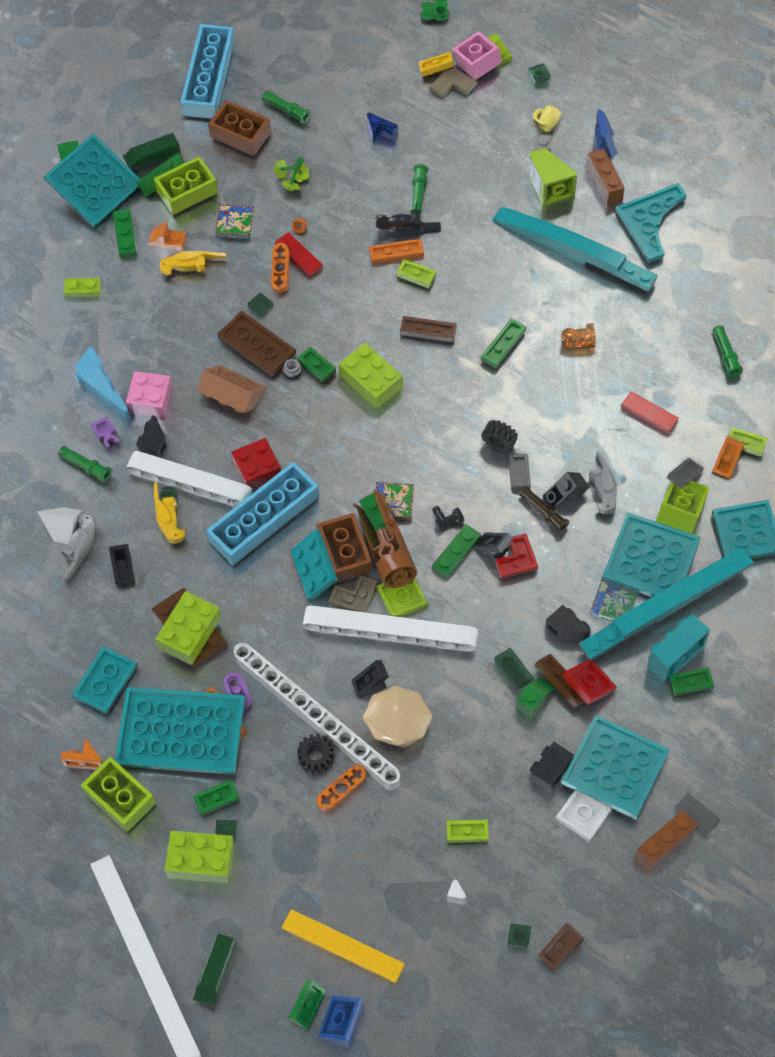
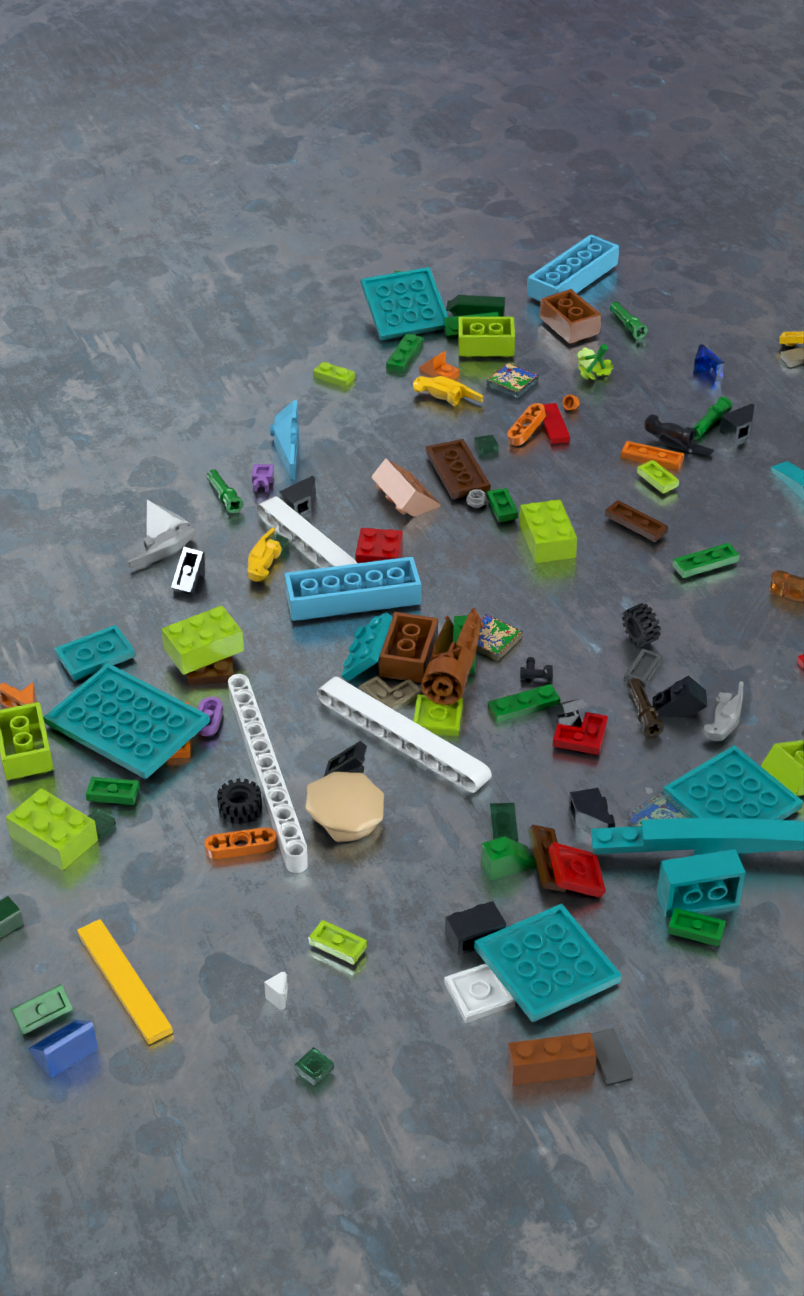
camera: 30 degrees right, 20 degrees down
bright pink brick [126,371,173,419] -> none
reddish brown plate [538,923,584,970] -> none
none -> black slope [720,404,755,443]

